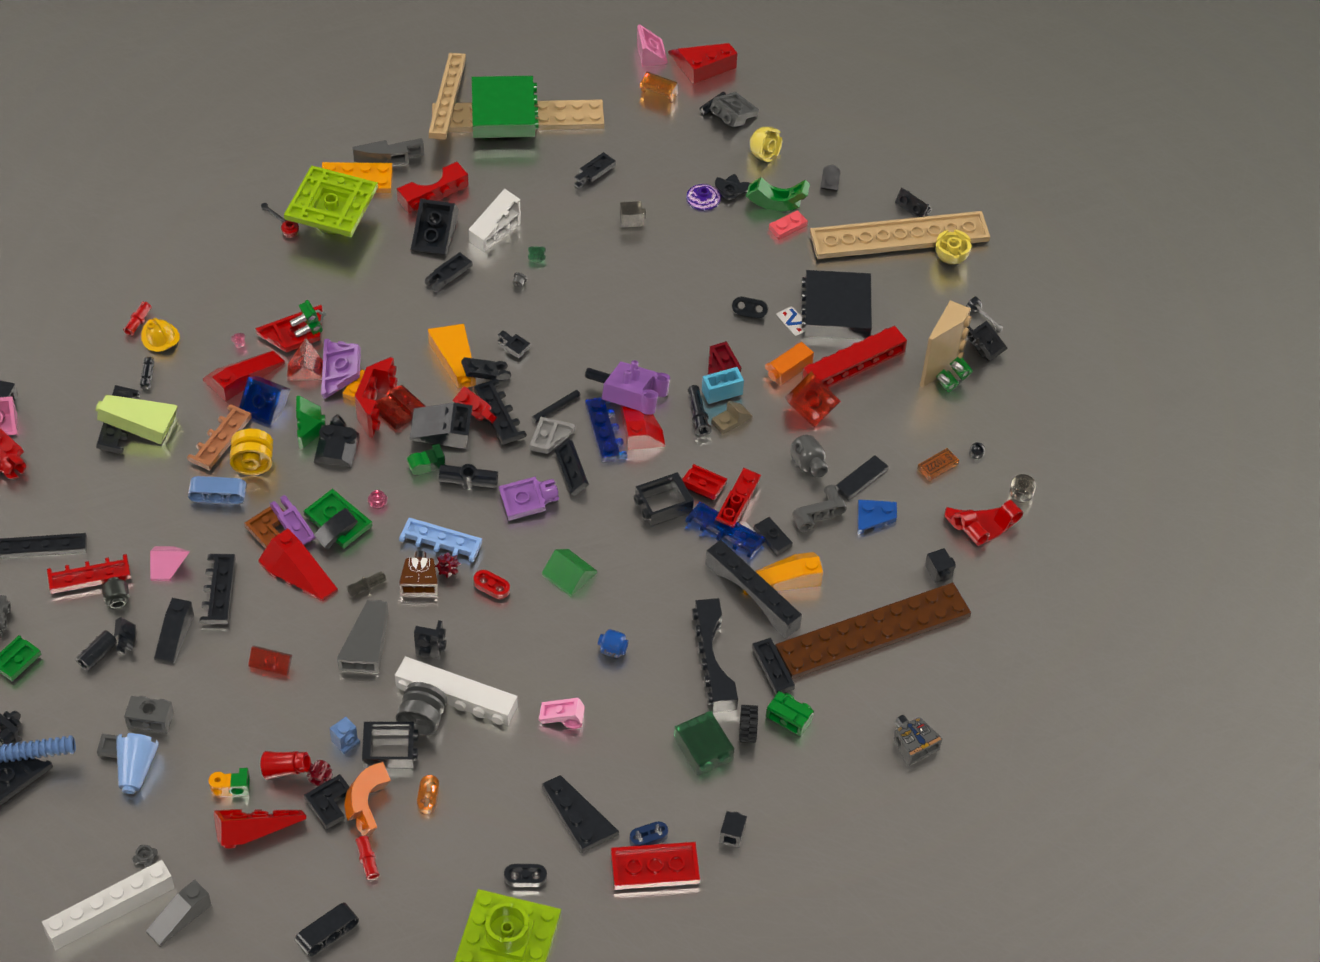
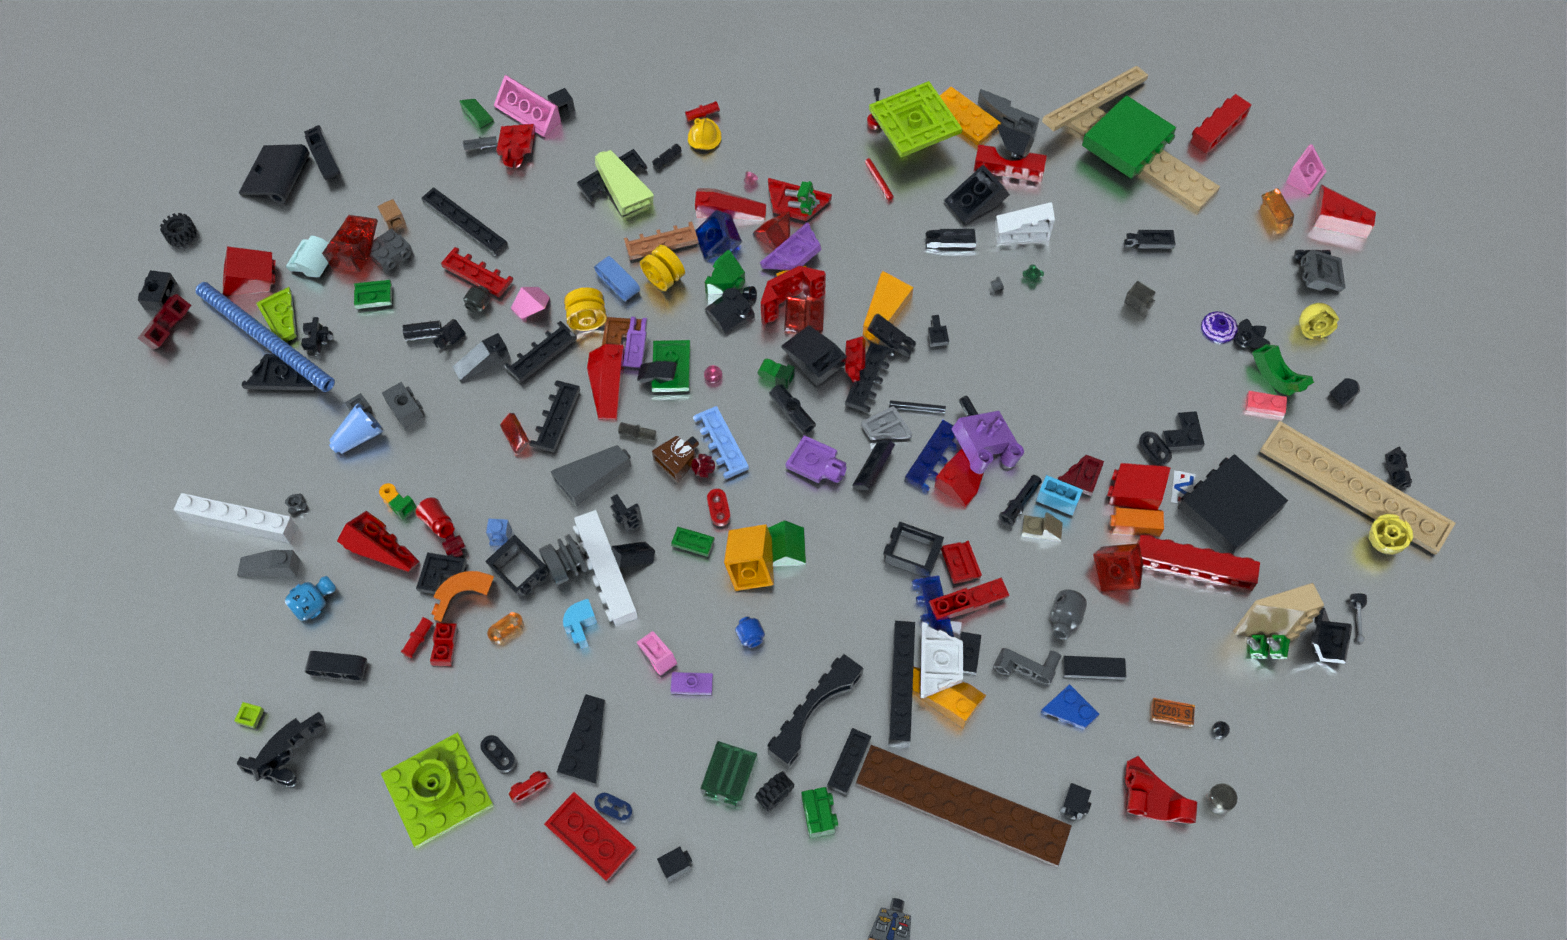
camera: 50 degrees right, 10 degrees up
none -> dark azure piece [285,576,336,621]
none -> red slope [430,623,457,666]
none -> red plate [509,771,550,803]
none -> black hinge [529,380,580,453]
none -> medium azure brick [563,599,597,649]
none -> yellow wheel [564,287,607,331]
none -> black slope [611,541,655,568]
none -> green plate [671,527,715,557]
none -> medium lavender plate [671,672,713,695]
none -> light orange slope [724,524,774,591]
none -> red piece [865,158,894,200]
none -> white wing [920,622,963,698]
none -> black slope [997,124,1034,160]
none -> red slope [1107,463,1171,511]
none -> black plate [1162,411,1205,451]
none -> red brick [1190,94,1252,154]

